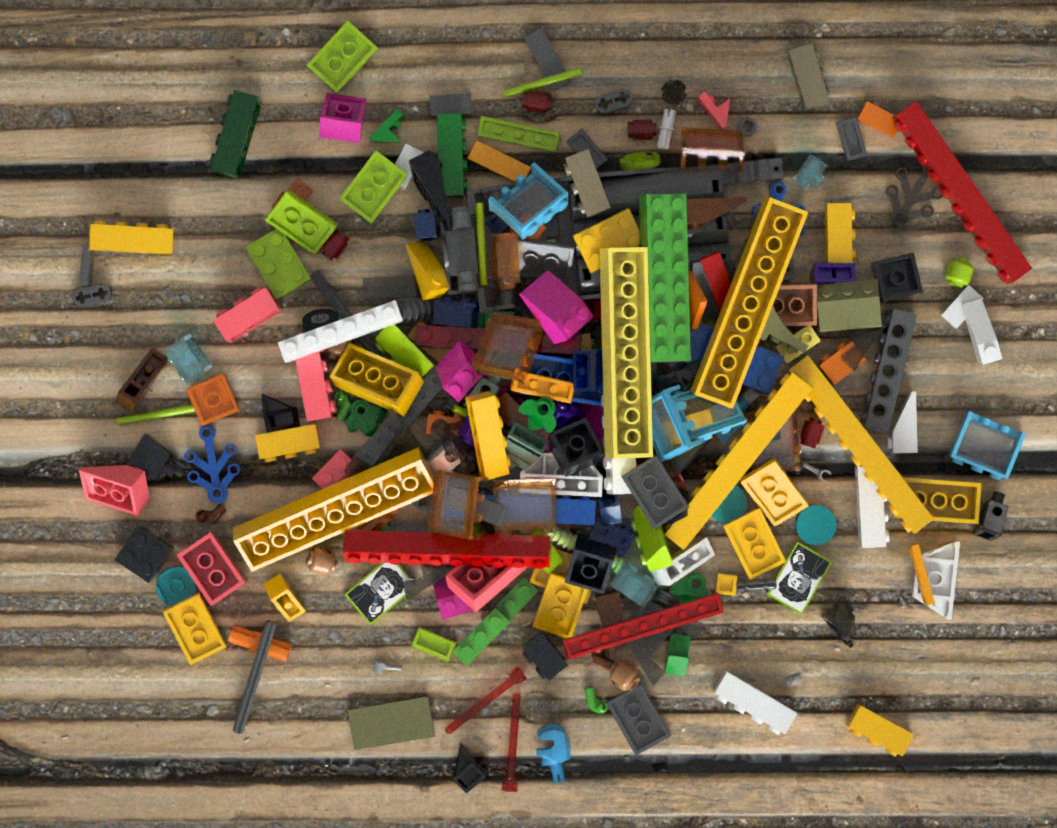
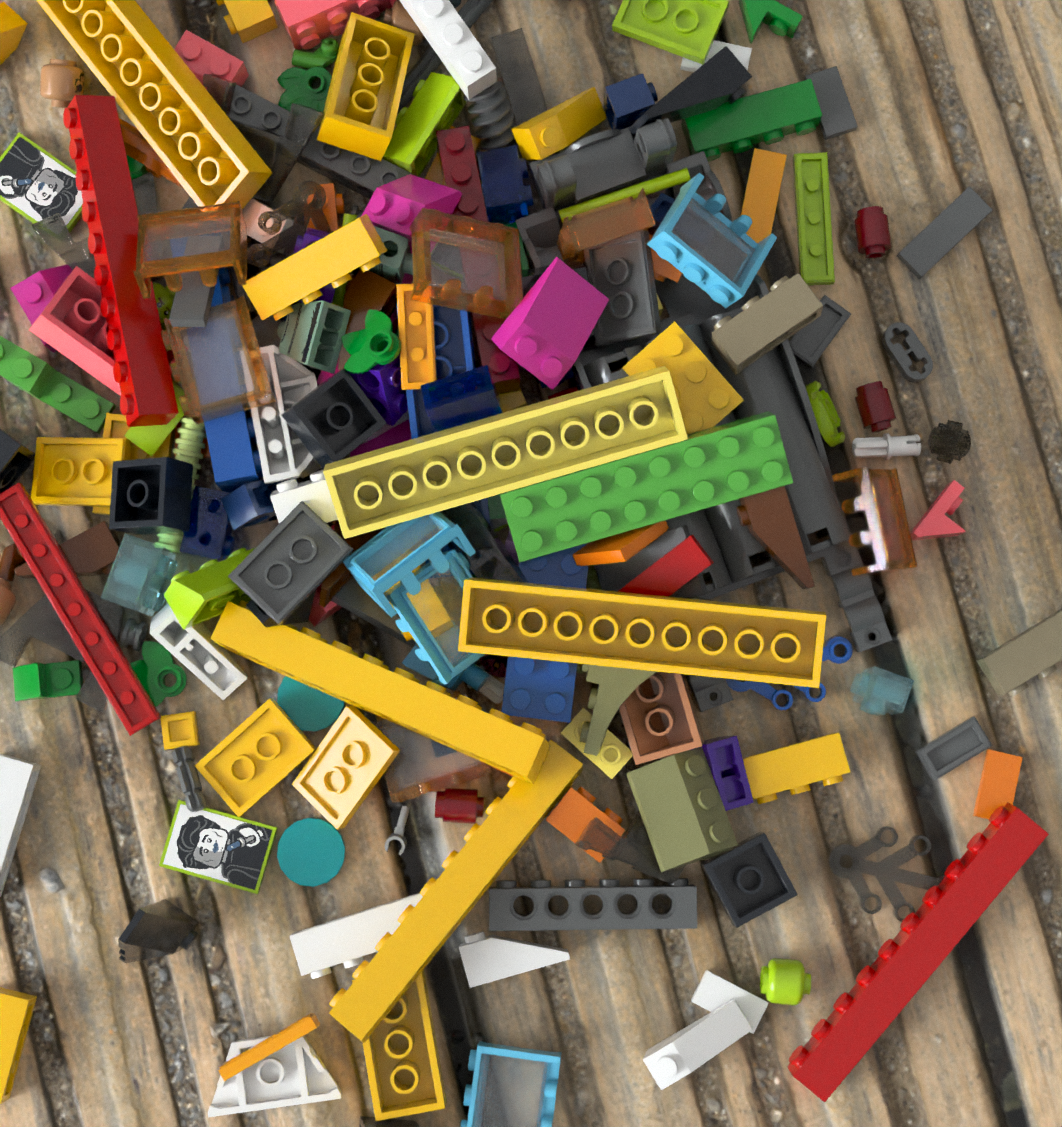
camera: 75 degrees right, 5 degrees down
lime bar [503,67,583,98] -> none
dark grey bush [737,117,757,137] -> none

